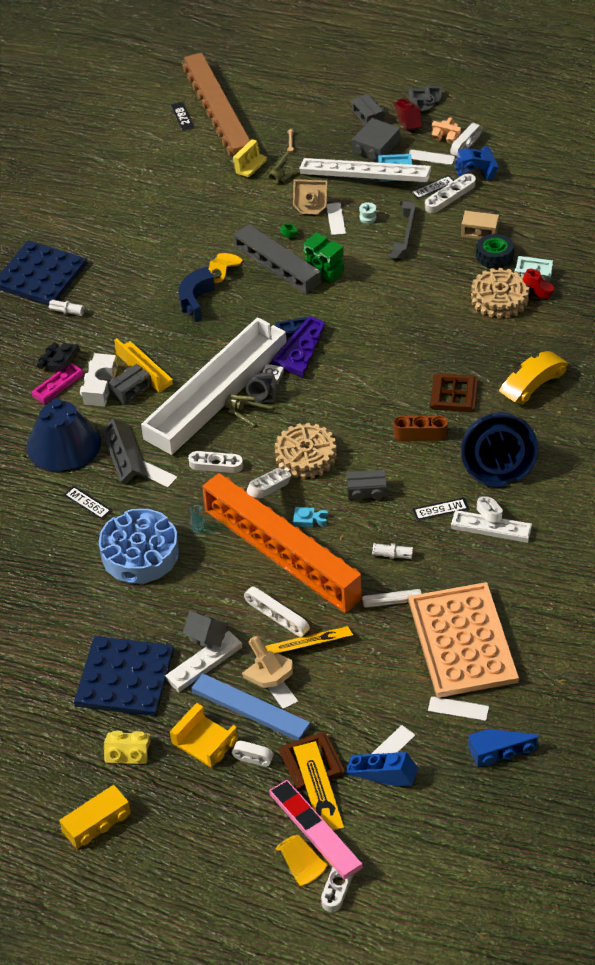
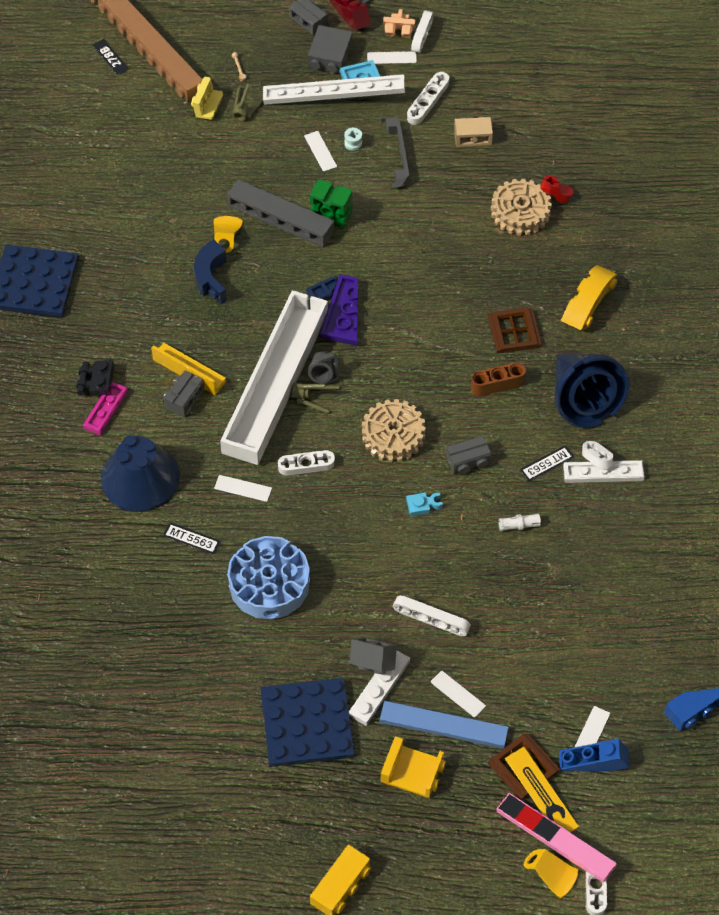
camera: 20 degrees left, 10 degrees up
white axle [49,300,84,316] -> none
white arch [80,353,118,407] -> none
dark grey panel [102,418,149,484] -> none
light yellow bracket [104,731,150,764] -> none
clear light blue pin [190,505,205,533] -> none
orange brick [202,473,362,613] -> none
white beam [232,741,274,767] -> none
tan piece [242,636,293,688] -> none
white beam [247,468,291,498] -> none
white tile [262,364,284,384] -> none
yellow sticker [265,626,353,654] -> none
green tile [280,223,298,238] -> none
tan piece [293,179,328,214] -> none
white axle [362,589,422,608] -> none
light nougat plate [408,582,519,698] -> none
sticker [410,175,455,199] -> none
white sticker [428,696,489,721] -> none
blue tile [455,146,499,180] -> none
black wheel [476,234,514,268] -> none
light aqua bracket [514,256,553,282] -> none

